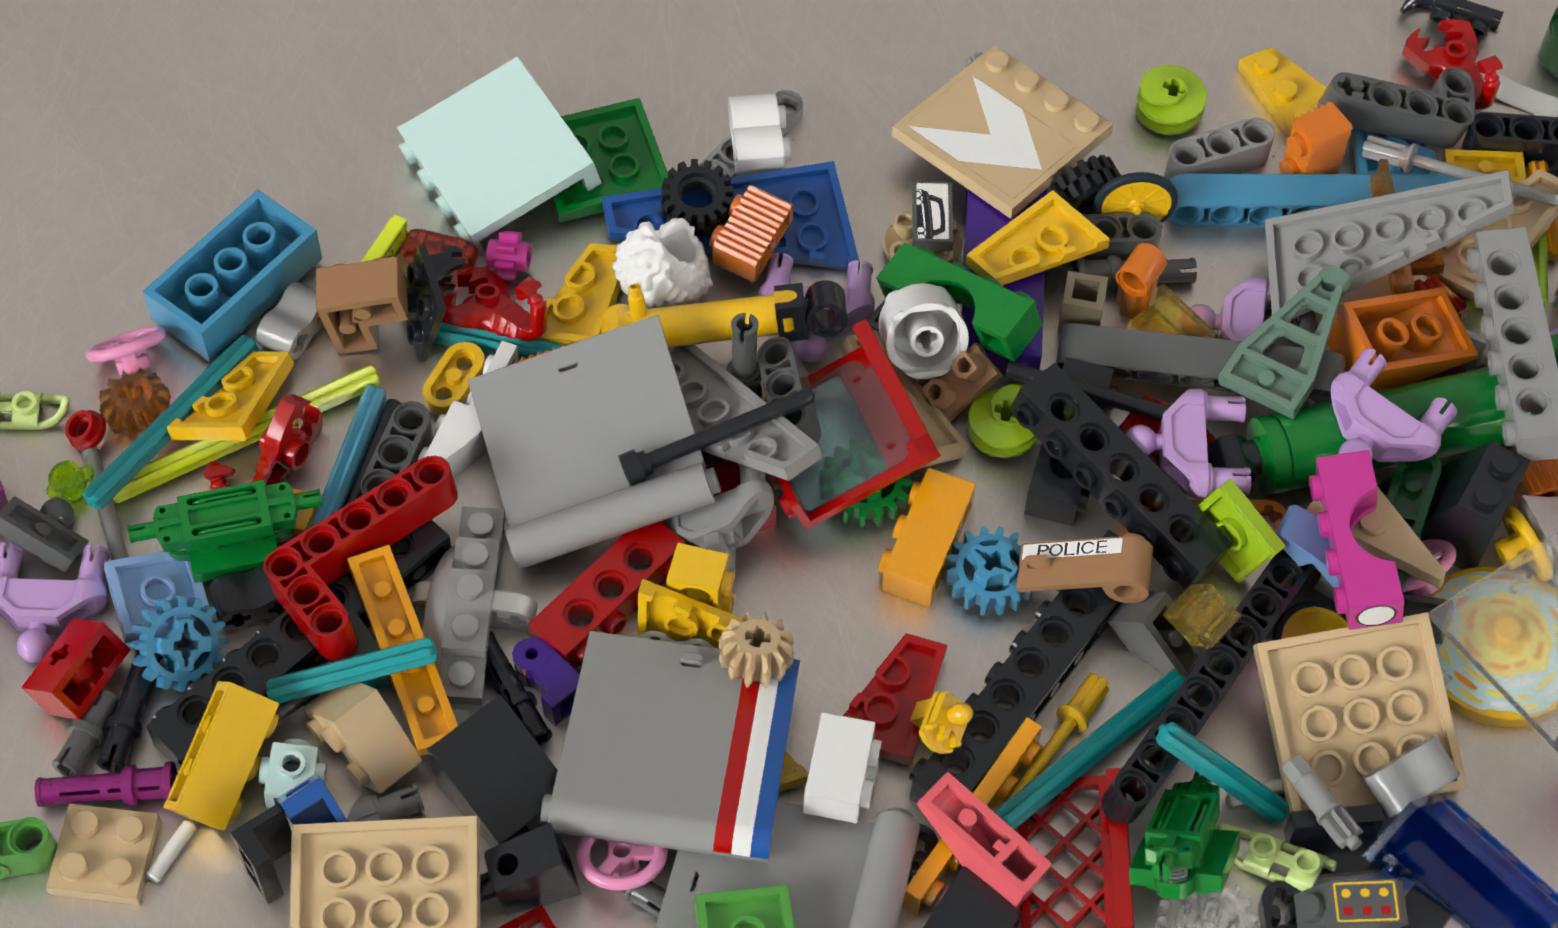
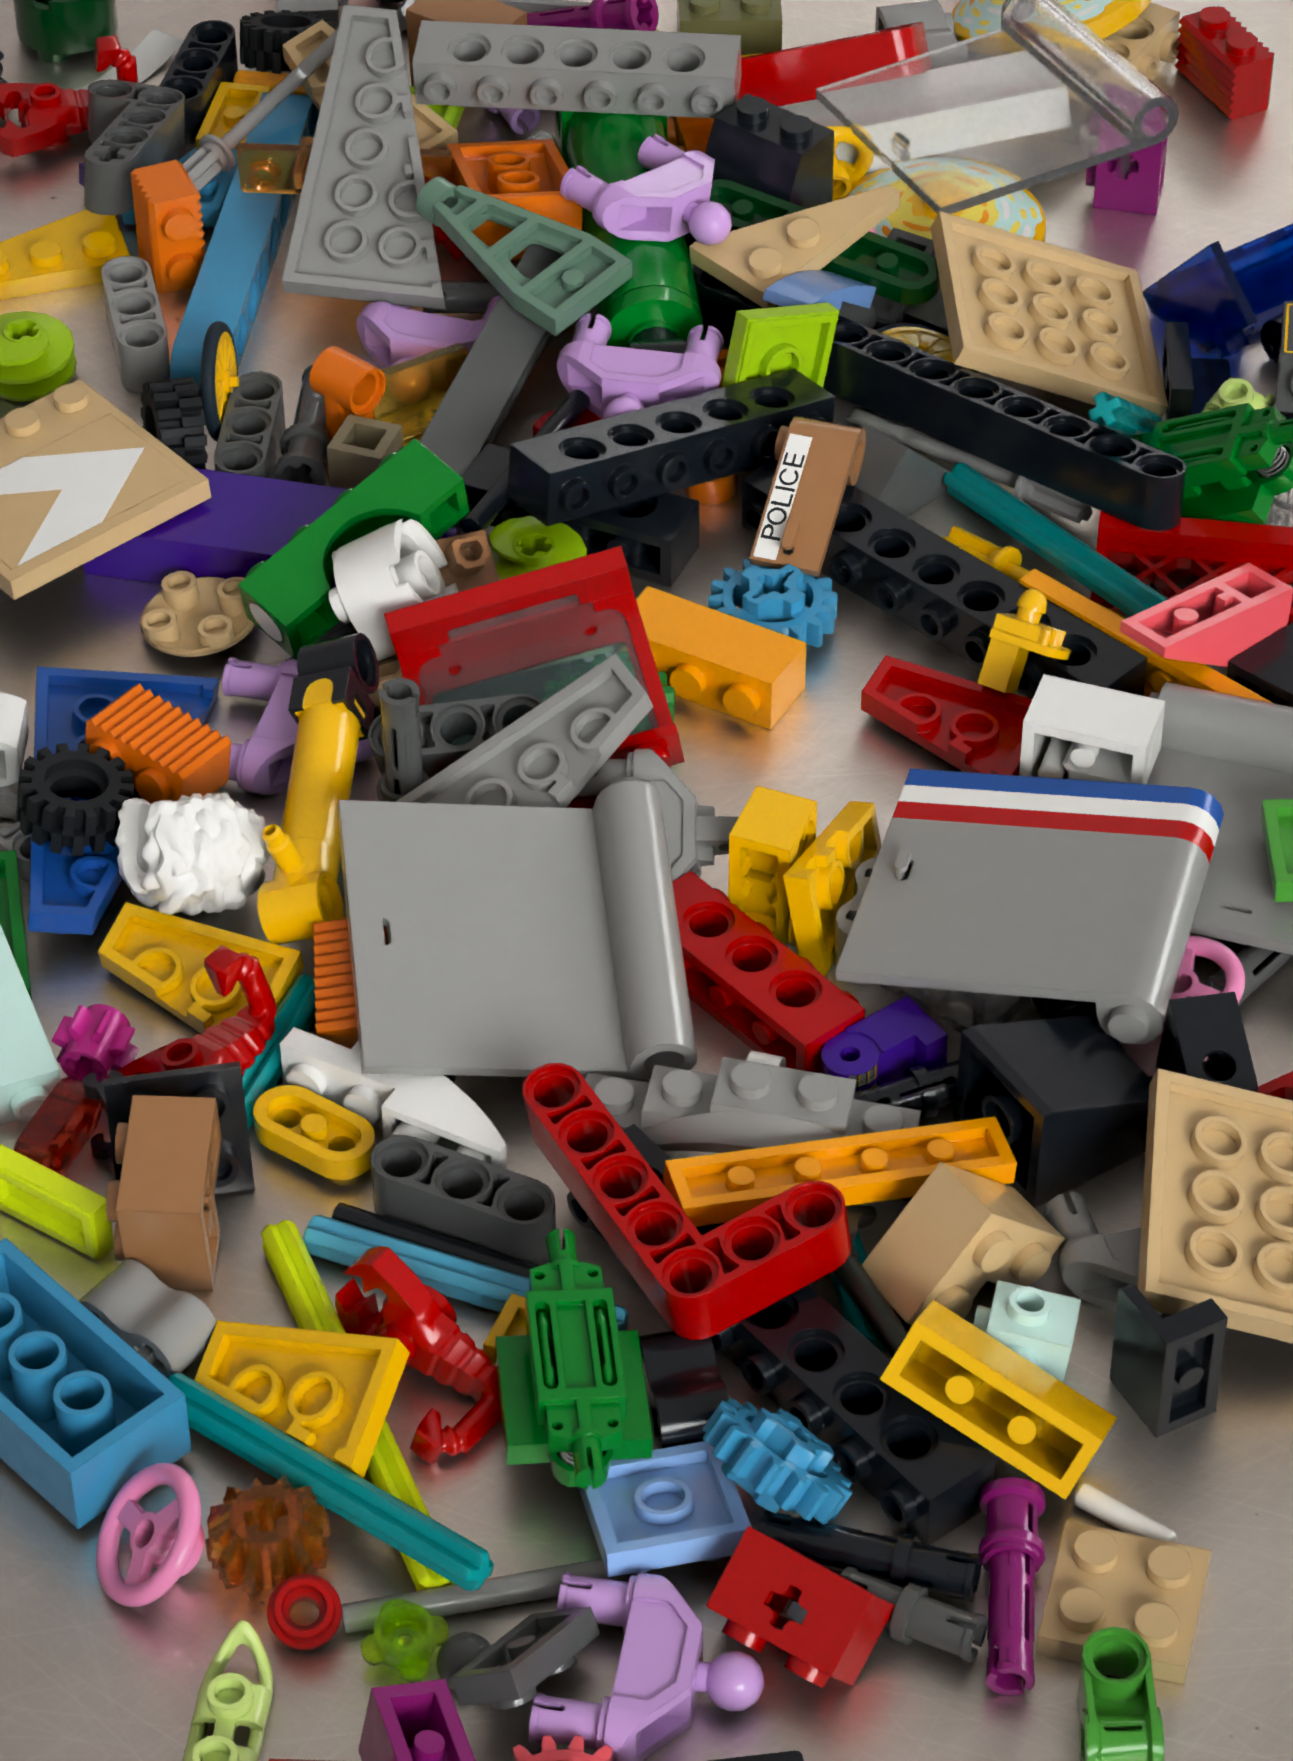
camera: 80 degrees left, 15 degrees down
teal axle [266,637,438,703] -> none
blue panel [277,774,348,825] -> none
black piece [618,388,815,486] -> none
tan gear [719,611,794,689] -> none
tile [912,181,953,251] -> none
yellow wing [965,190,1110,286] -> none
clear yellow brick [1163,584,1241,648] -> none
light grey piece [1281,755,1363,851] -> none
dark pink arch [1309,450,1404,630] -> none
light grey axle [1363,735,1460,818] -> none

